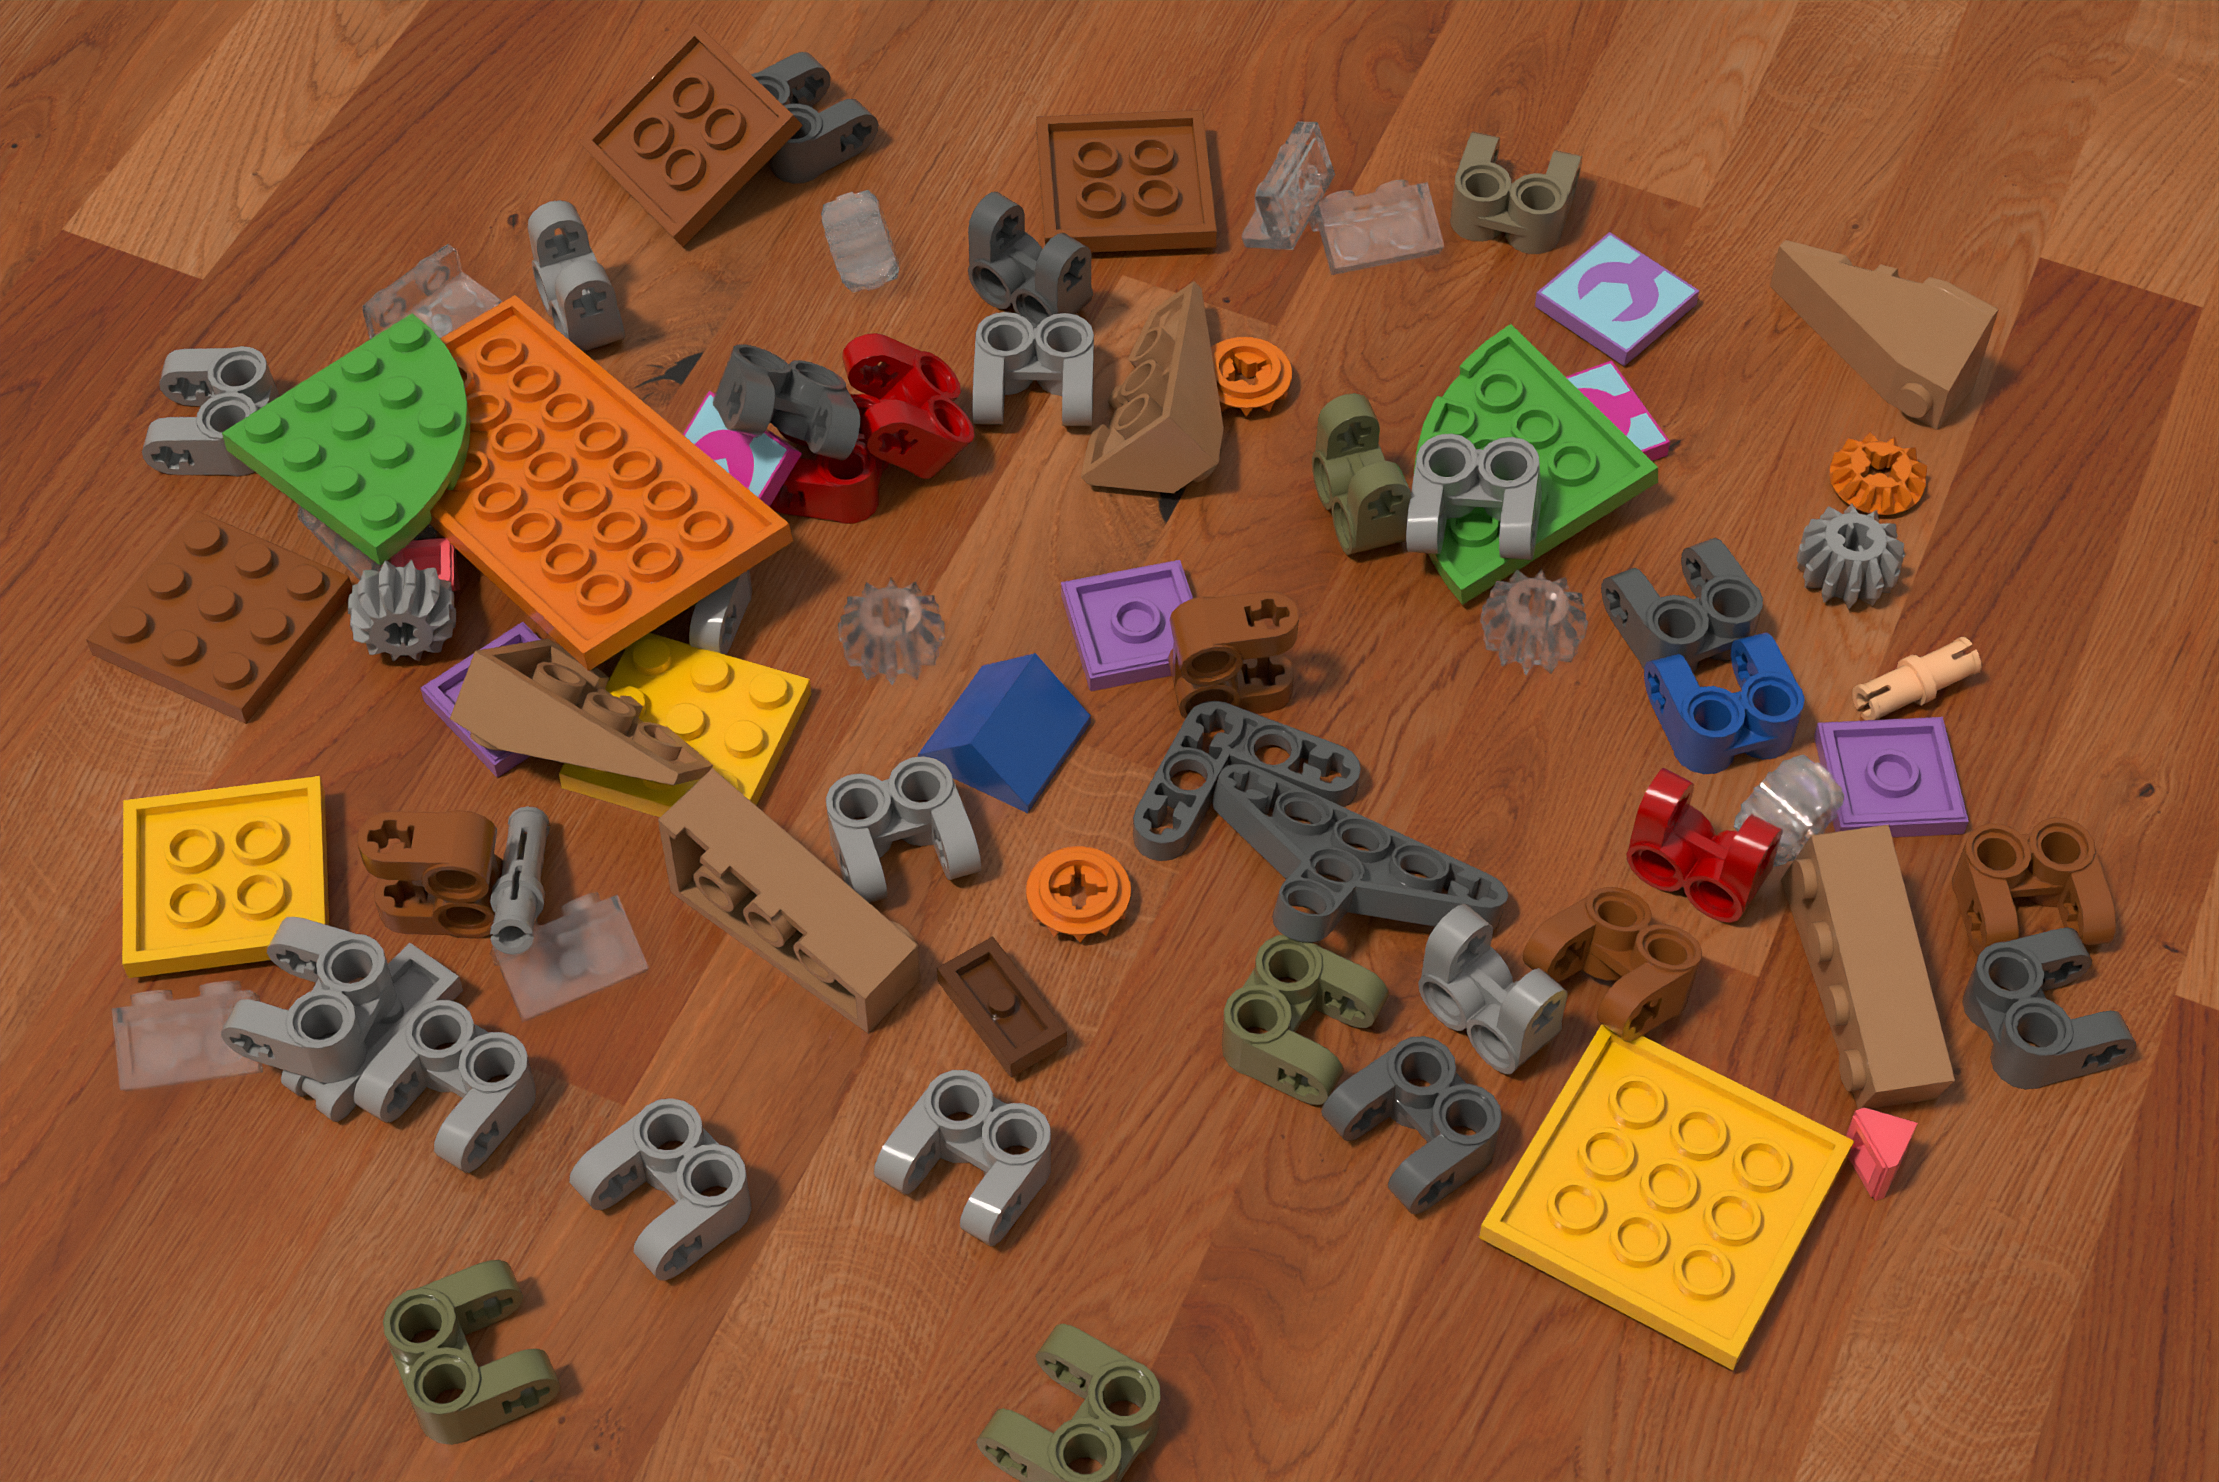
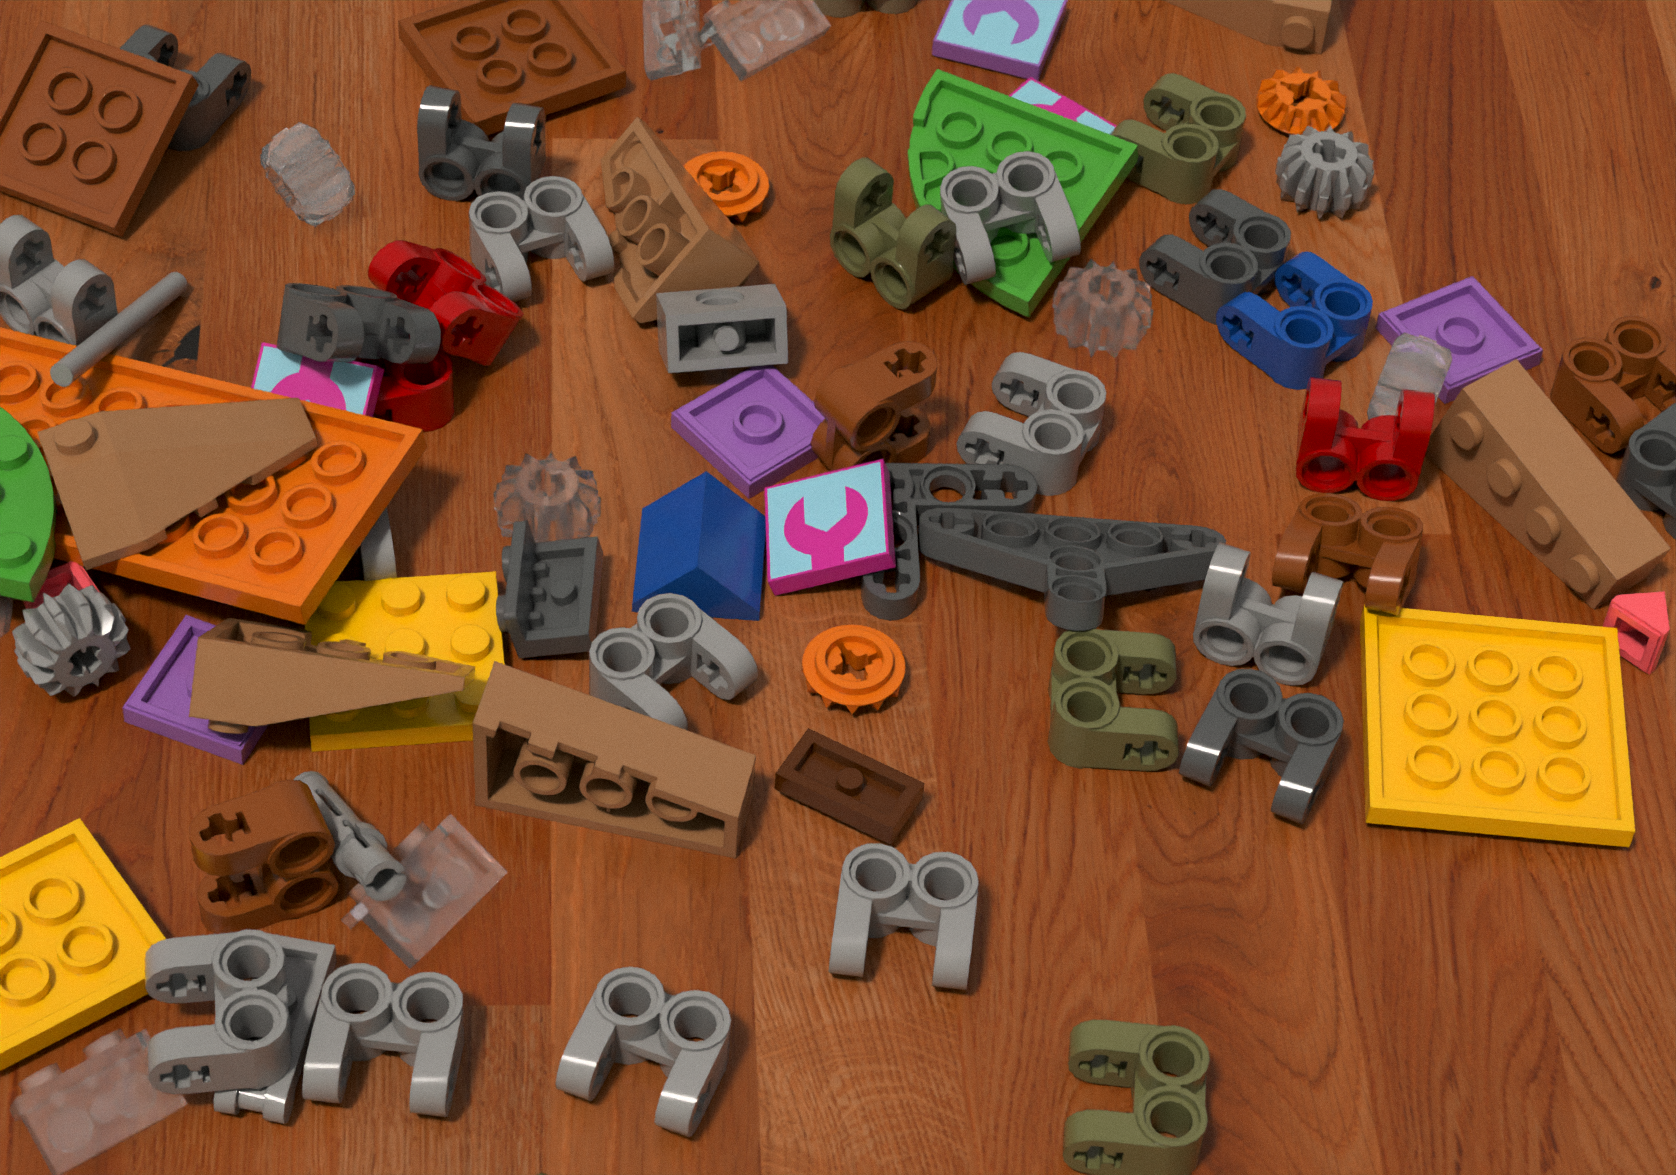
camera: 30 degrees left, 5 degrees down
light nougat pin [1852,637,1982,721] -> none
none -> medium nougat wedge [37,398,318,570]
none -> light grey bar [50,272,188,387]
none -> dark grey bracket [496,520,603,658]
none -> light grey brick [656,284,788,373]
none -> tile [764,459,896,596]
none -> light grey piece [956,352,1107,496]
none -> olive piece [1110,73,1246,204]

